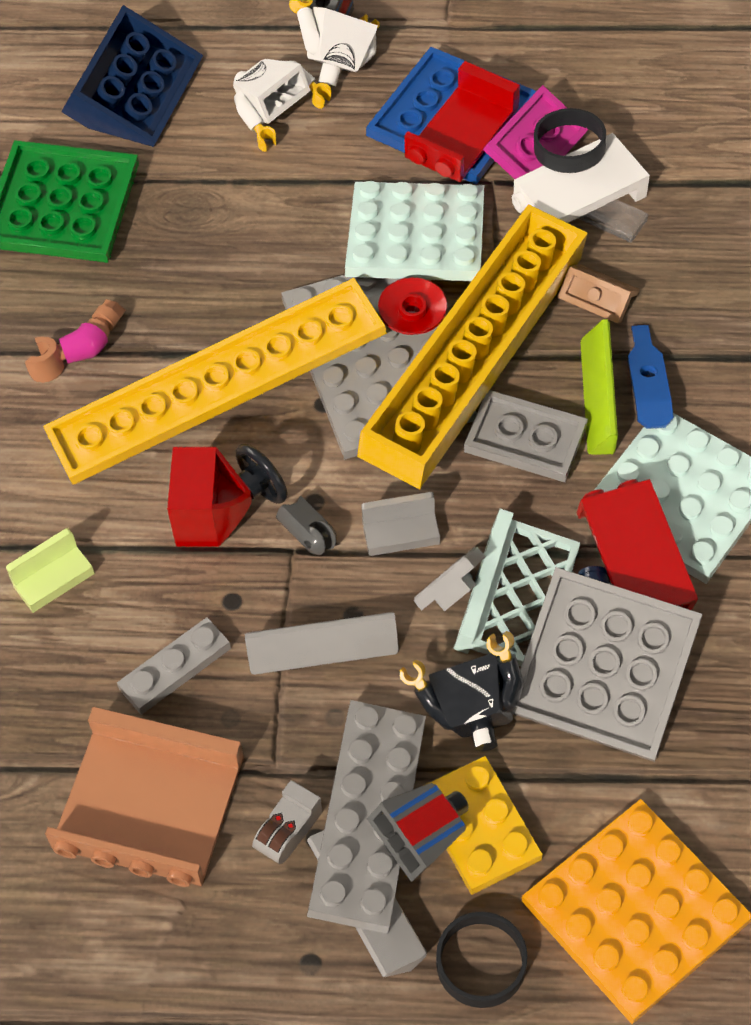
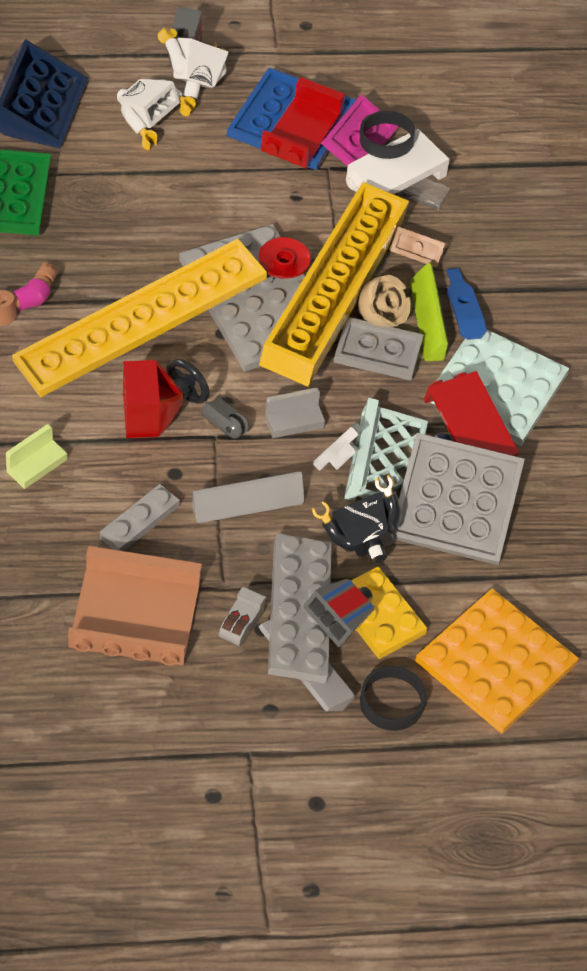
camera: 15 degrees left, 5 degrees down
light aqua plate [345,181,484,281] -> none
none -> tan cylinder [358,275,411,328]

